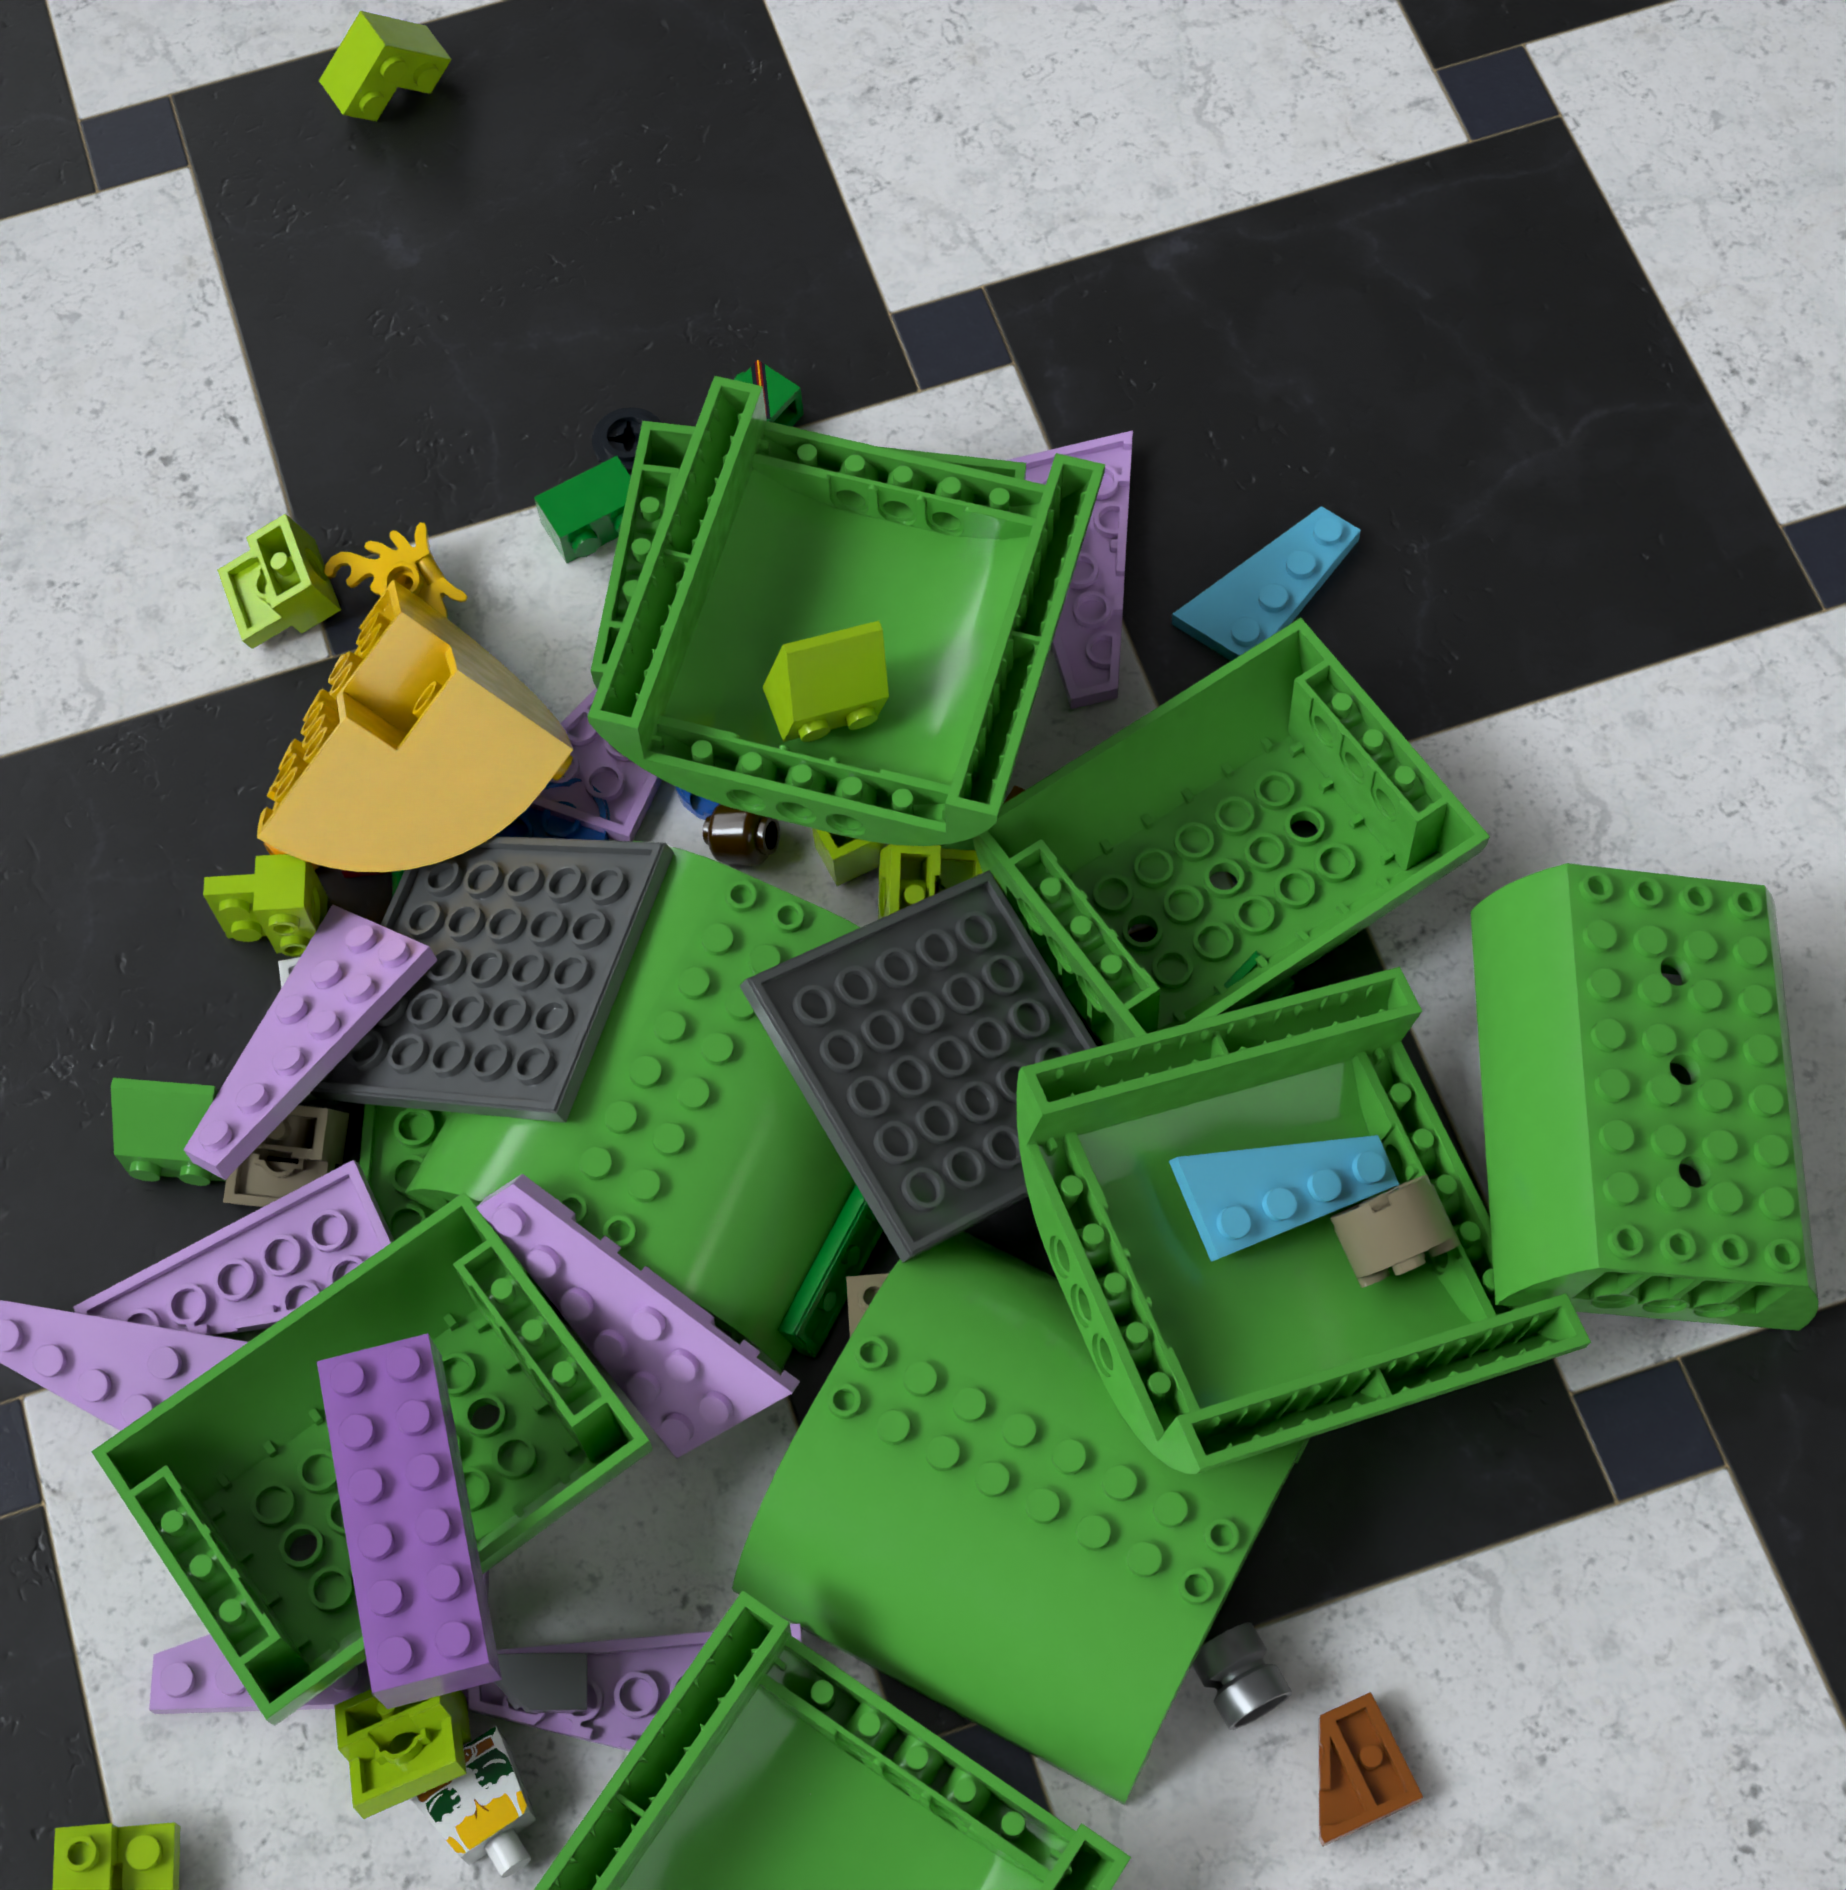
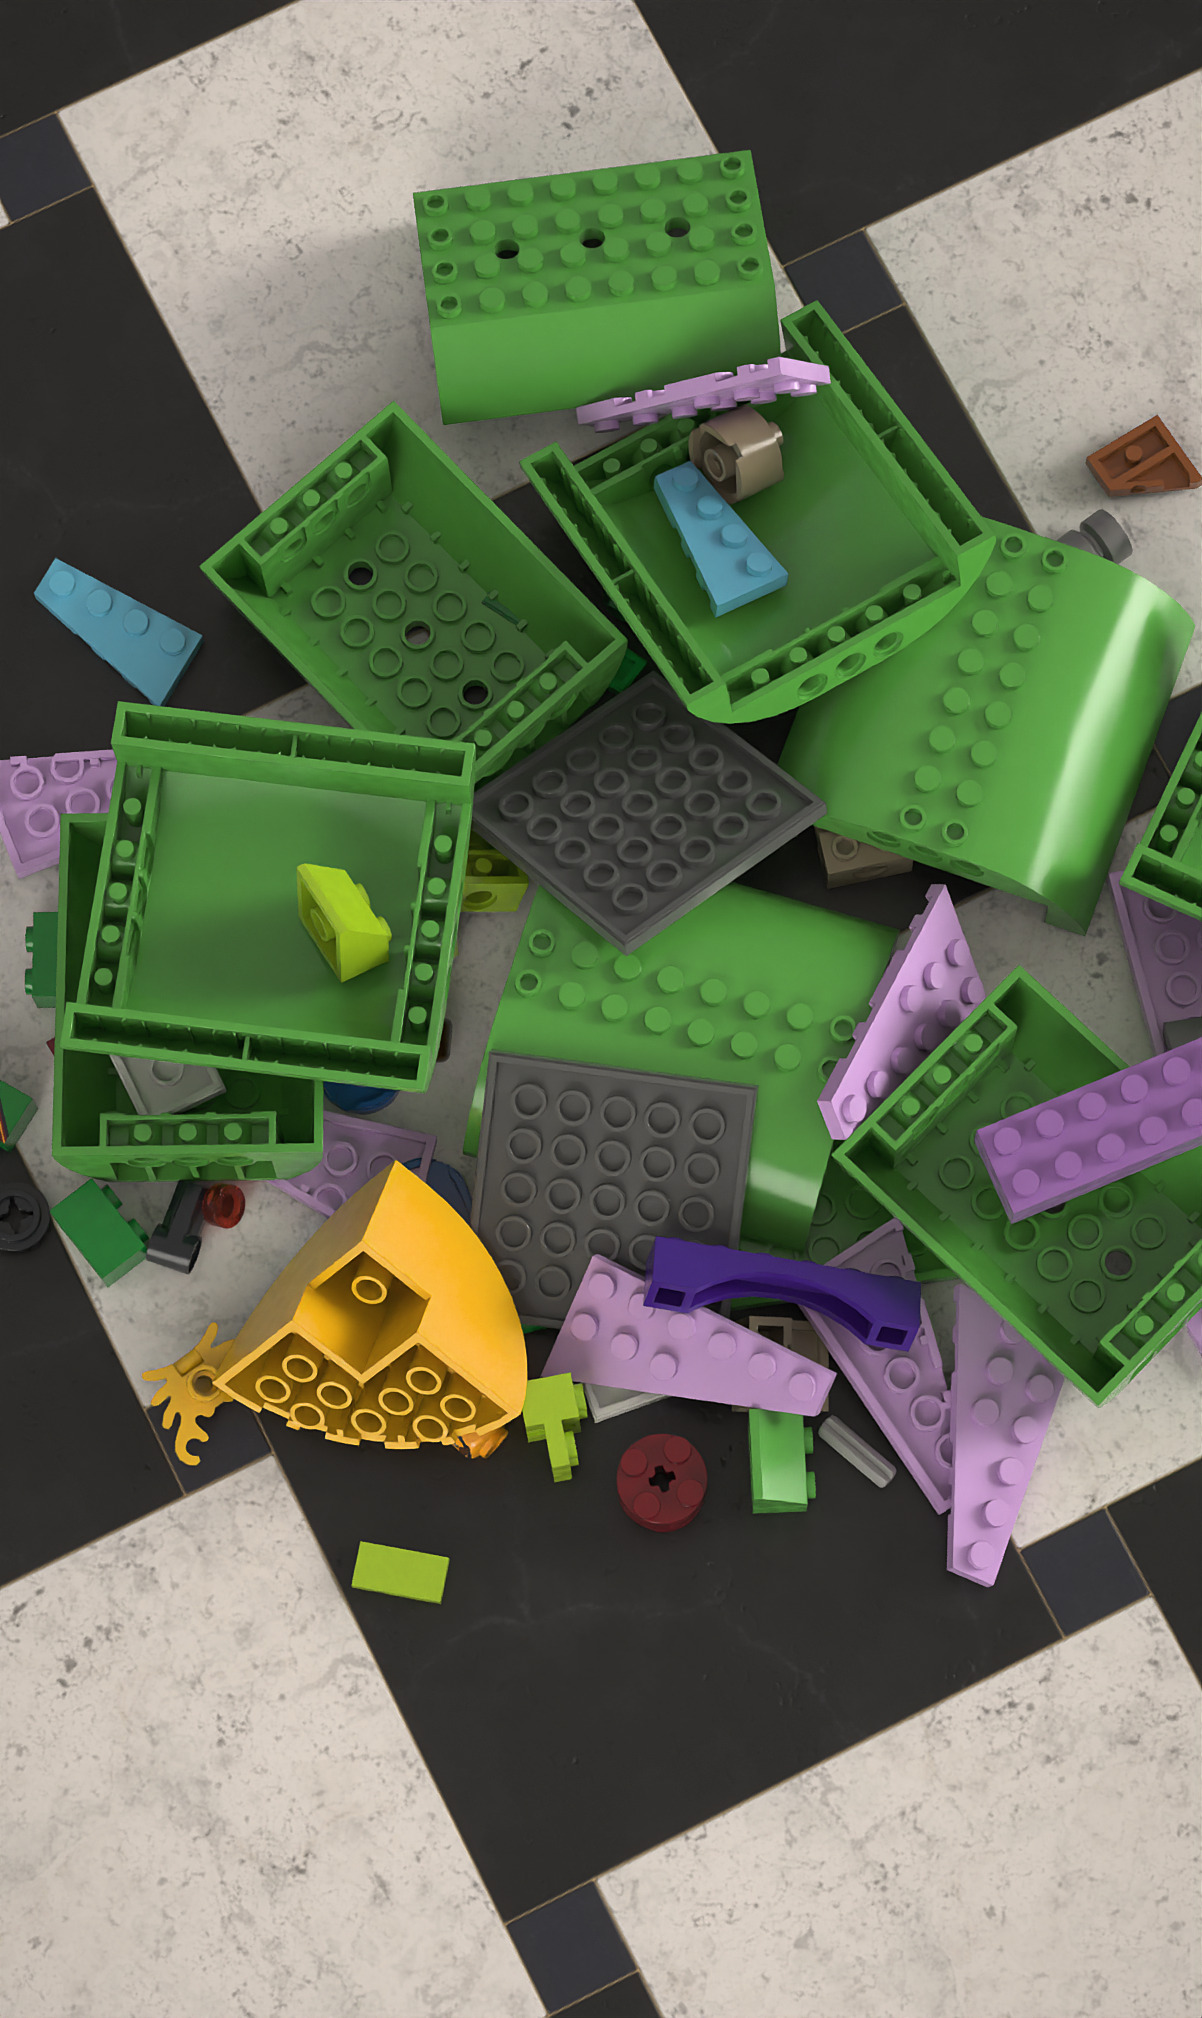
camera: 100 degrees left, 10 degrees up
lime brick [217,513,341,649] -> none
green tile [778,1184,883,1359] -> none
none -> black piece [146,1180,216,1275]
none -> clear red tile [203,1183,245,1229]
none -> lime tile [351,1541,450,1604]
none -> lavender wing [576,357,831,433]
none -> dark red brick [617,1434,707,1532]
none -> dark purple arch [643,1236,921,1352]
none -> light grey axle [818,1415,897,1488]

